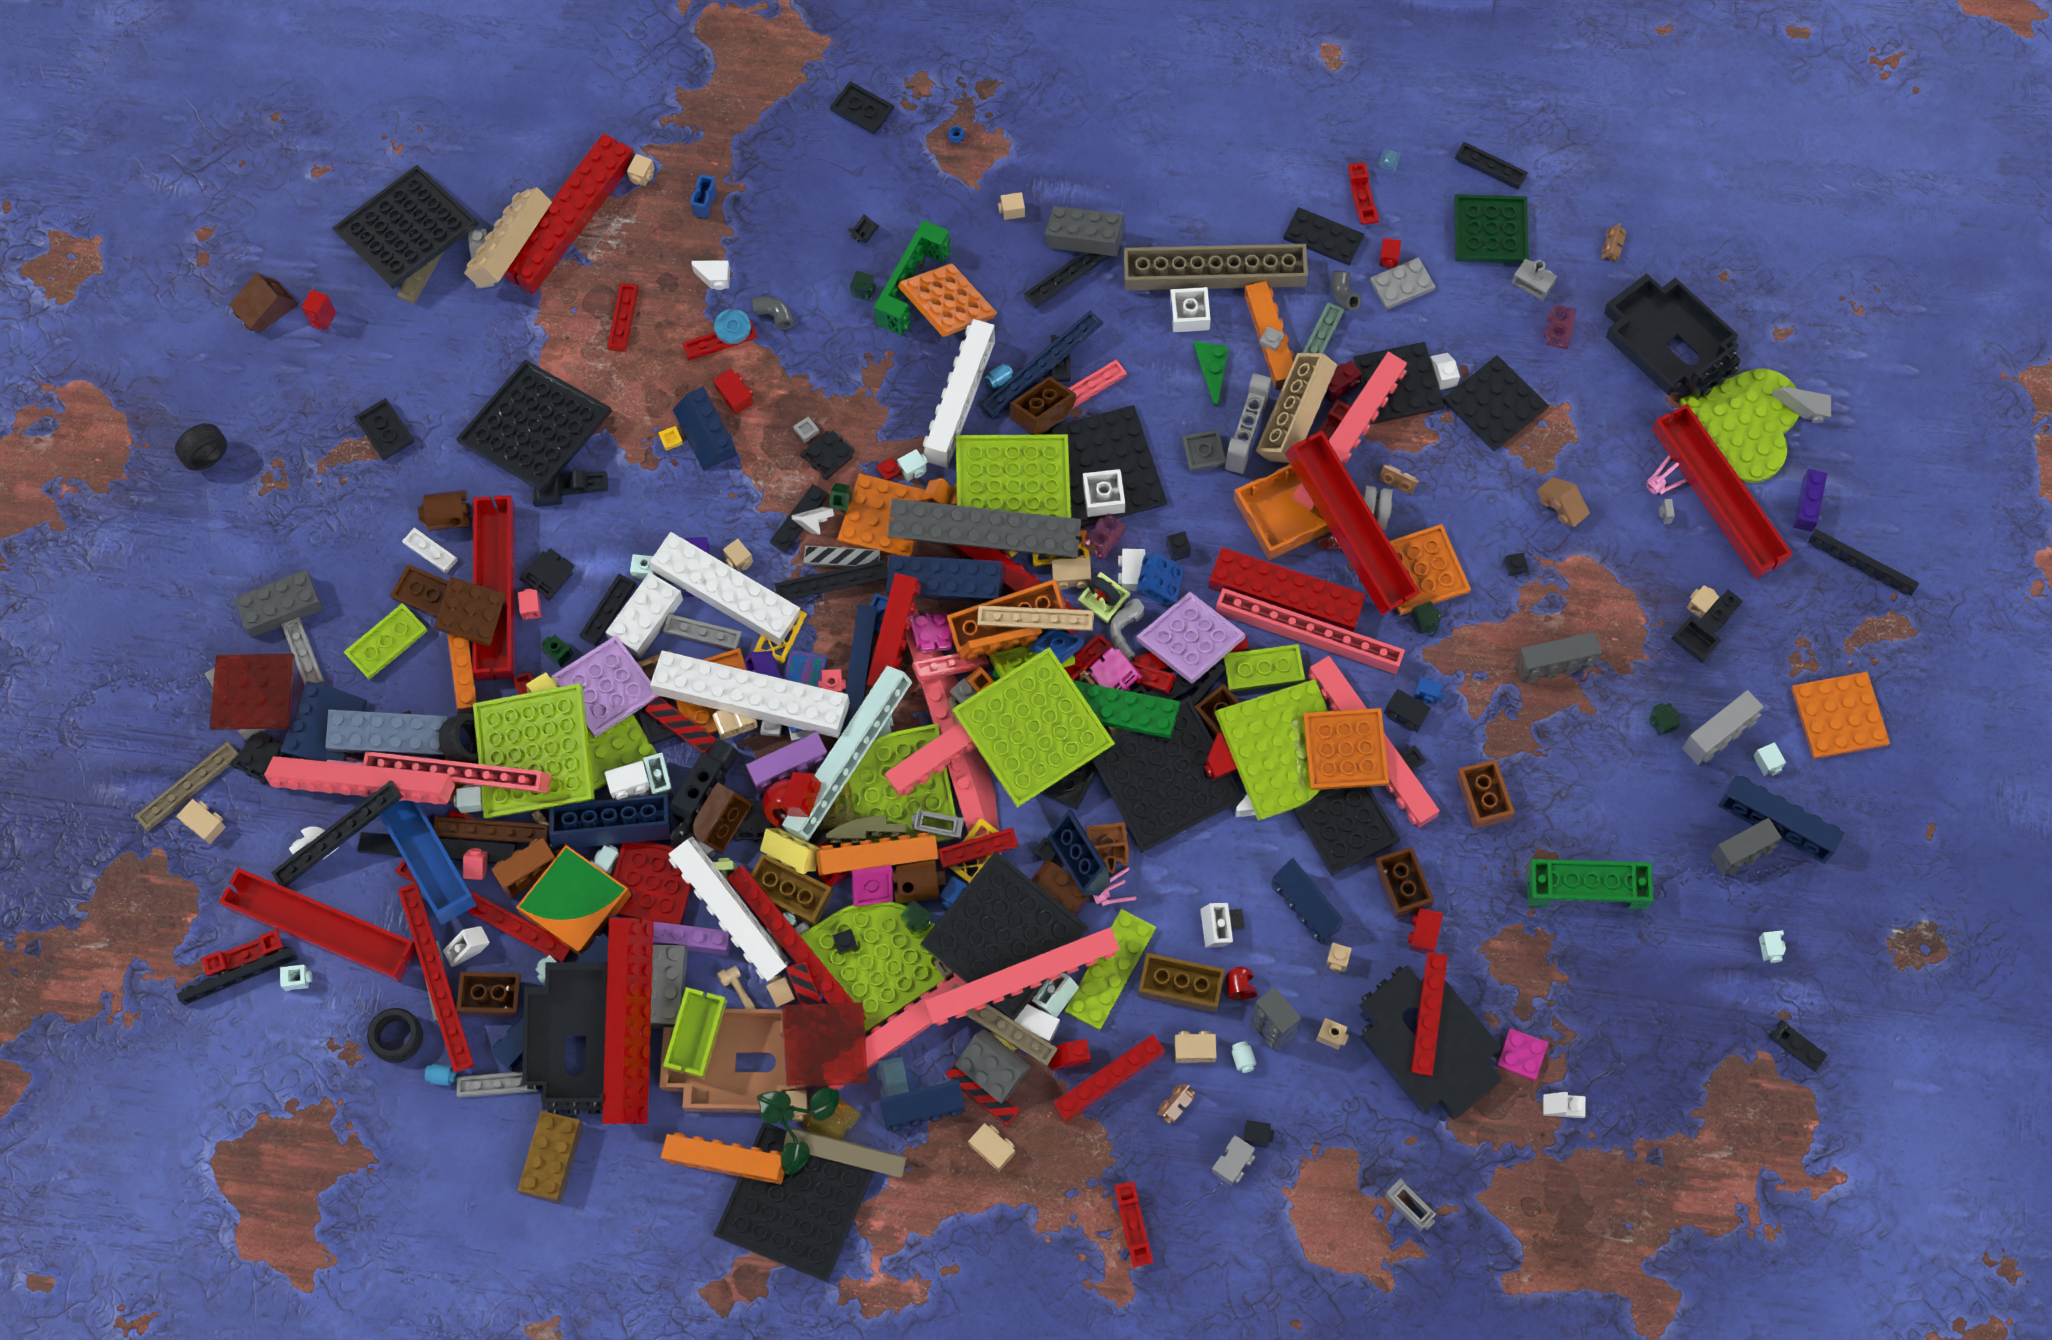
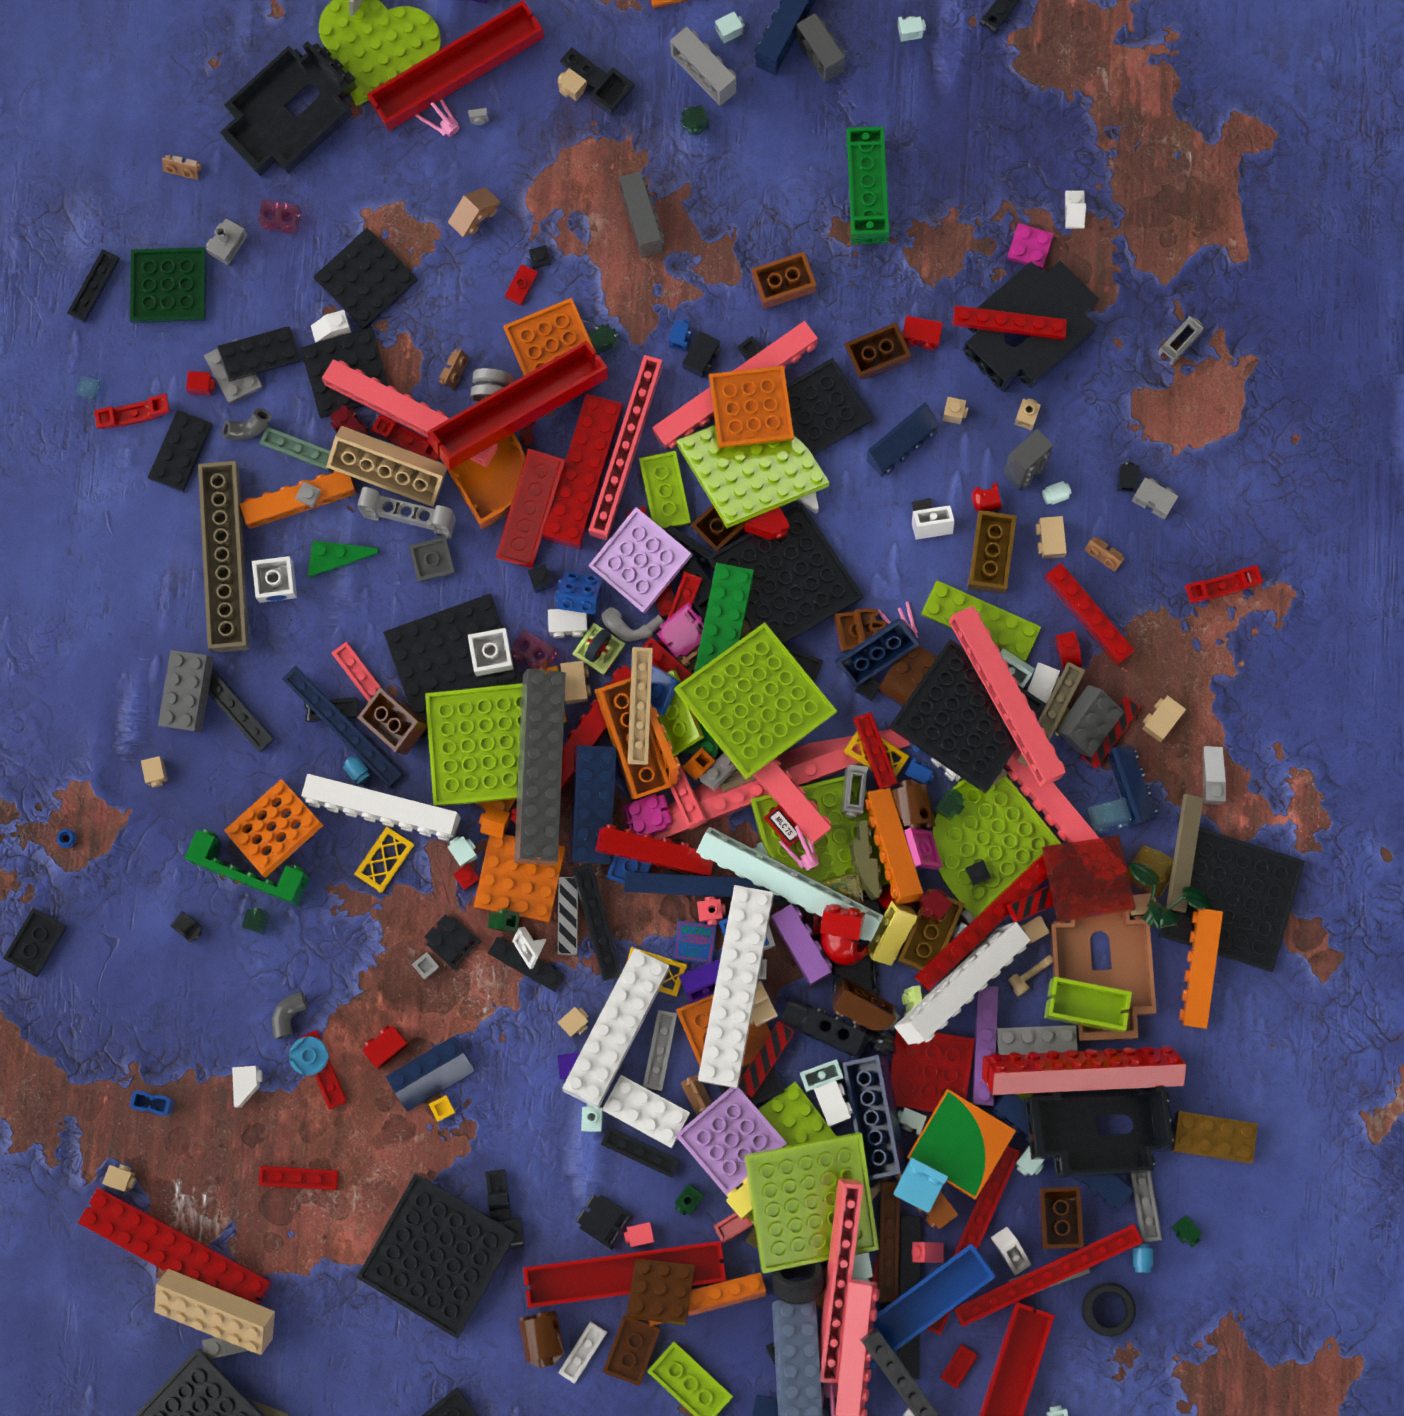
camera: 90 degrees left, 10 degrees up
none -> black plate [217,326,301,382]
none -> yellow window [354,826,414,893]
none -> red plate [495,448,565,568]
none -> red plate [504,264,538,306]
none -> tile [763,805,804,847]
none -> bright pink plant [779,826,820,871]
none -> medium azure bracket [893,1158,948,1213]
none -> dark red brick [918,889,953,922]
none -> red tile [939,1344,978,1389]
none -> dark green brick [1169,1215,1202,1247]
none -> light grey slope [1203,746,1226,805]

